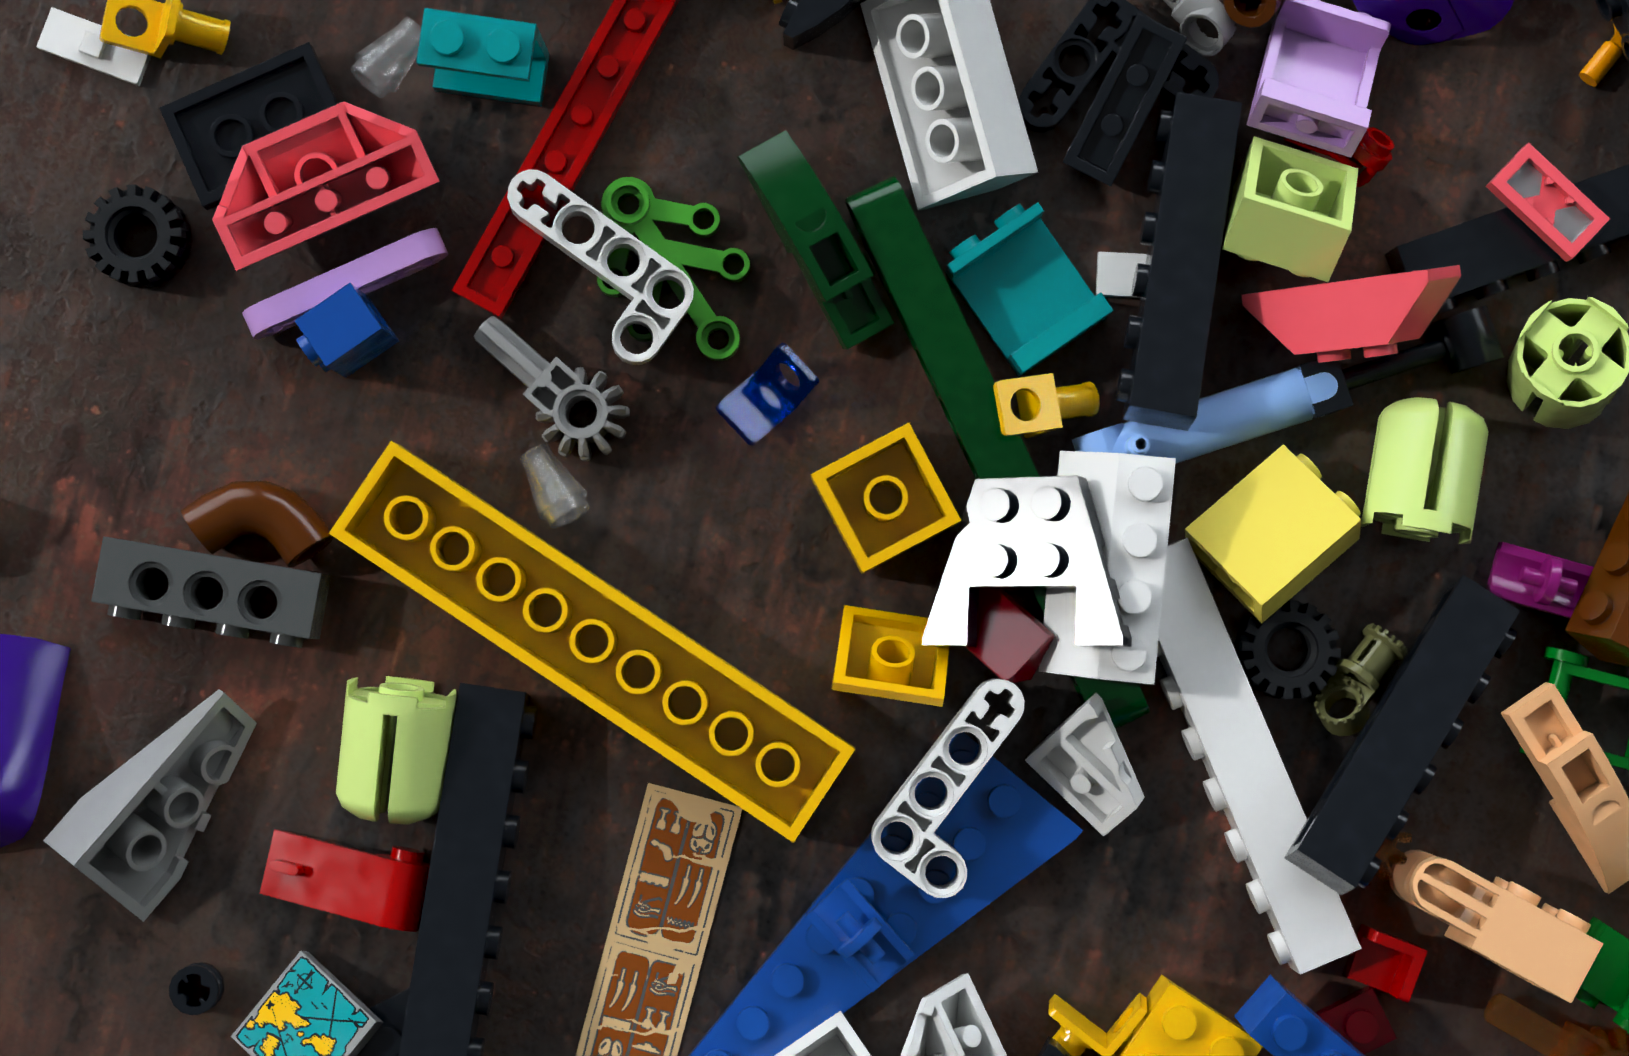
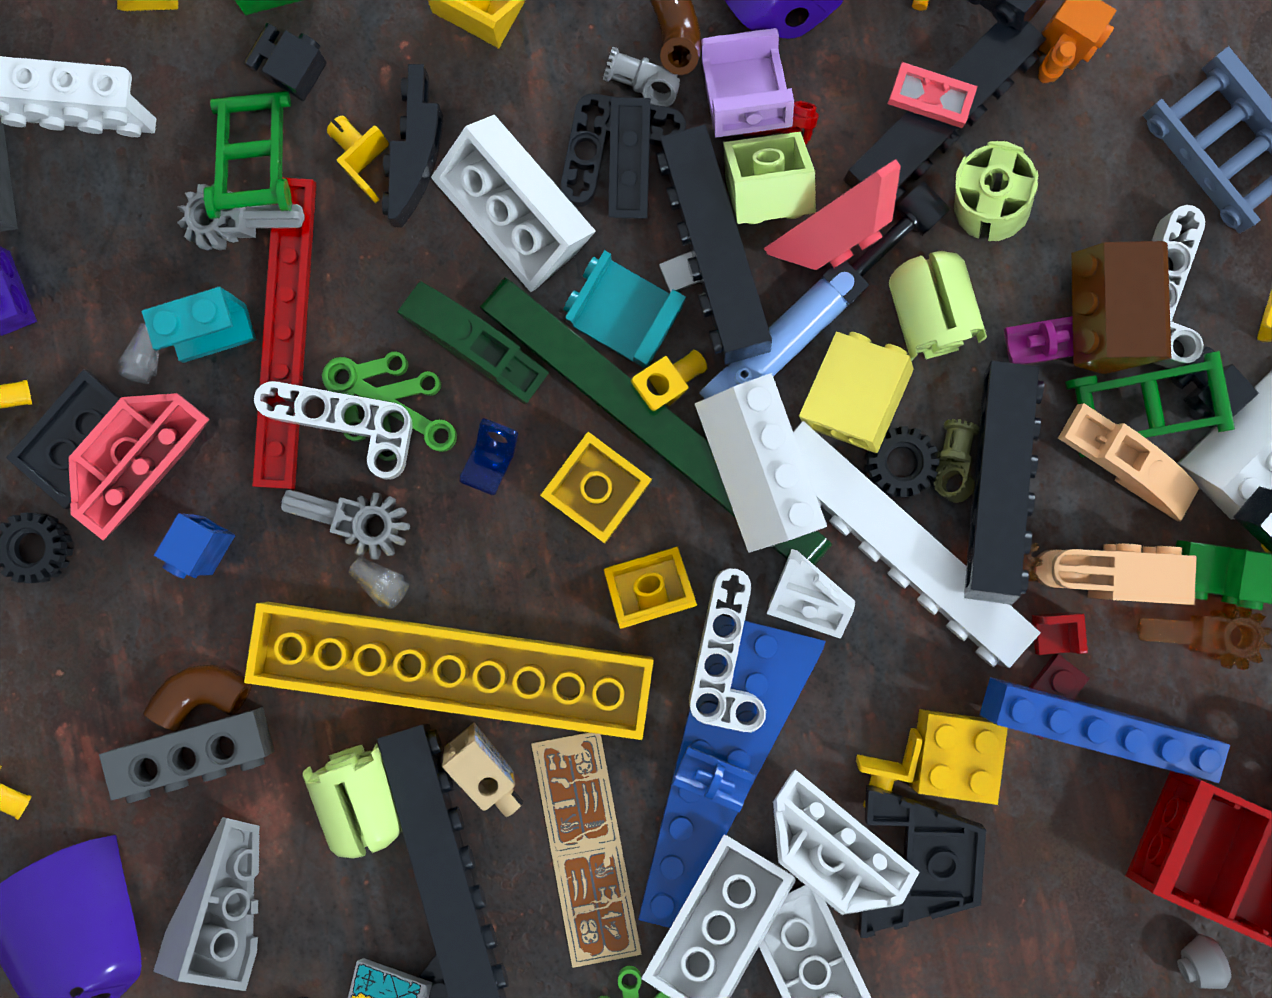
camera: 25 degrees left, 0 degrees up
lavender beam [242,228,448,339] -> none
red door [259,829,430,932] -> none
wing [922,475,1132,647] -> none
slope [966,589,1055,683] -> none
none -> tan torso [442,723,523,817]

